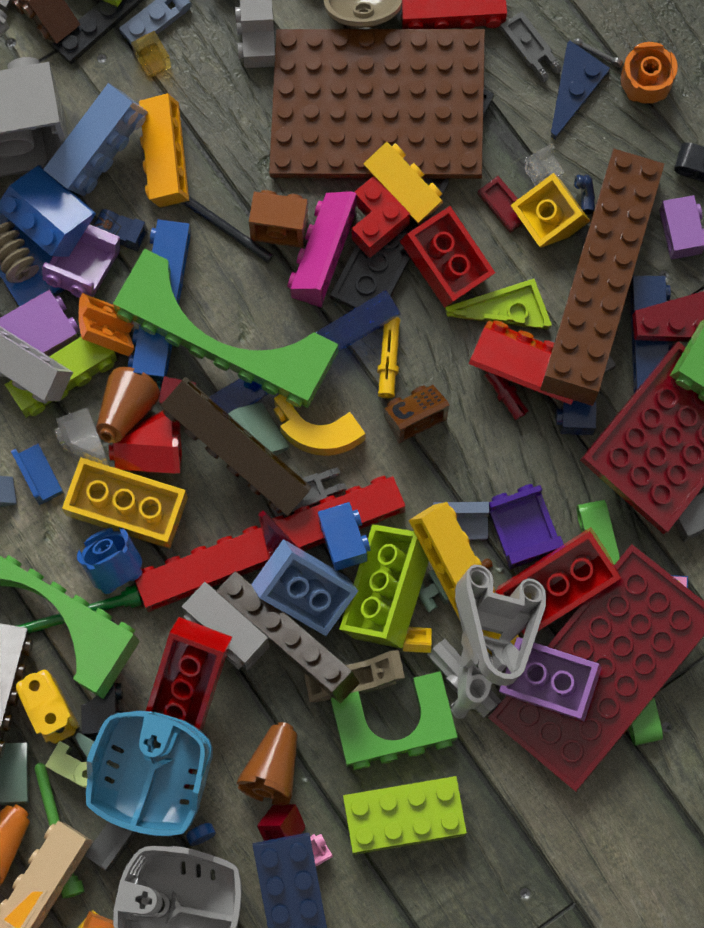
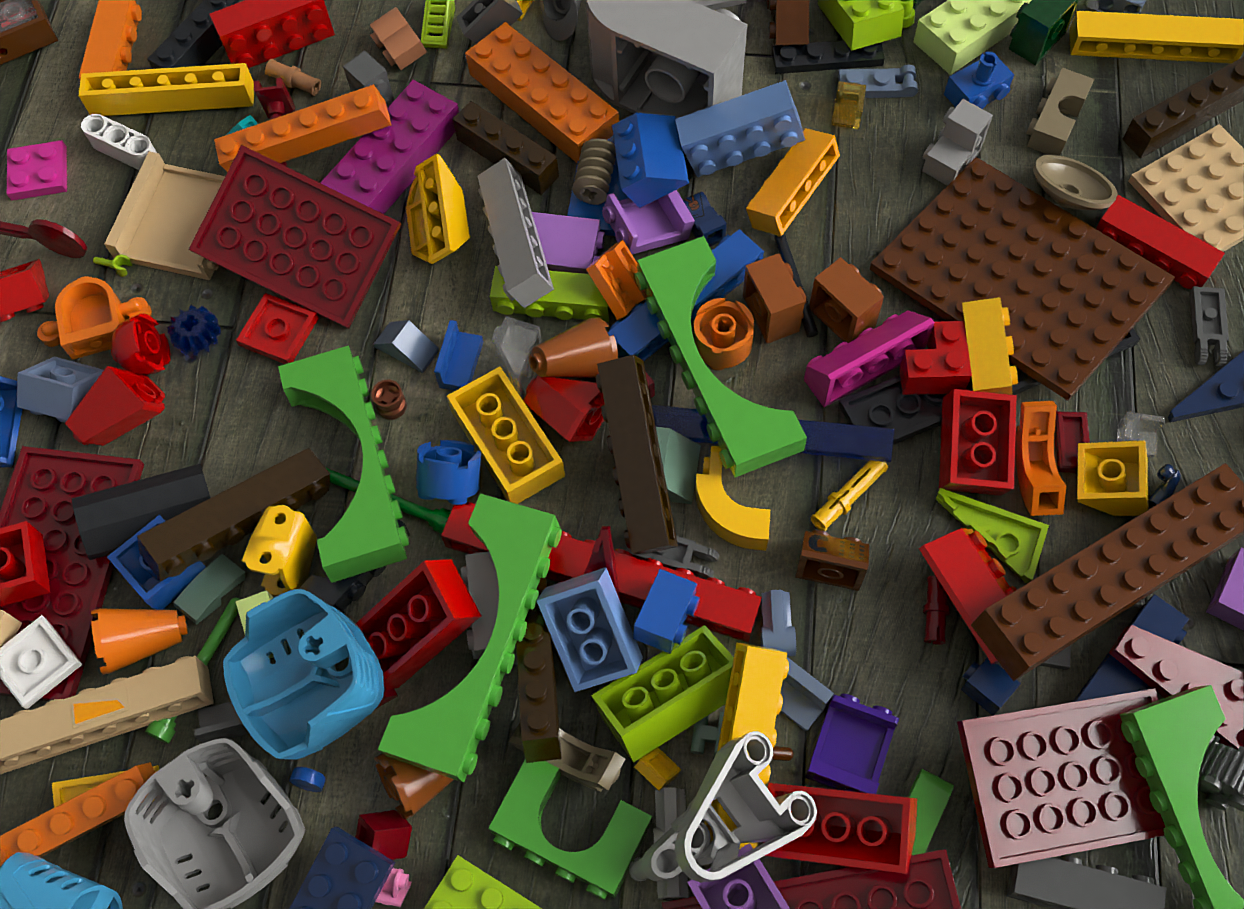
camera: 45 degrees right, 10 degrees down
none -> copper wheel [371,379,407,420]
none -> bright green arch [378,493,562,783]
none -> orange brick [693,298,754,370]
none -> dark orange brick [743,253,807,344]
none -> sand blue piece [760,590,796,656]
none -> orange arch [1015,401,1066,516]

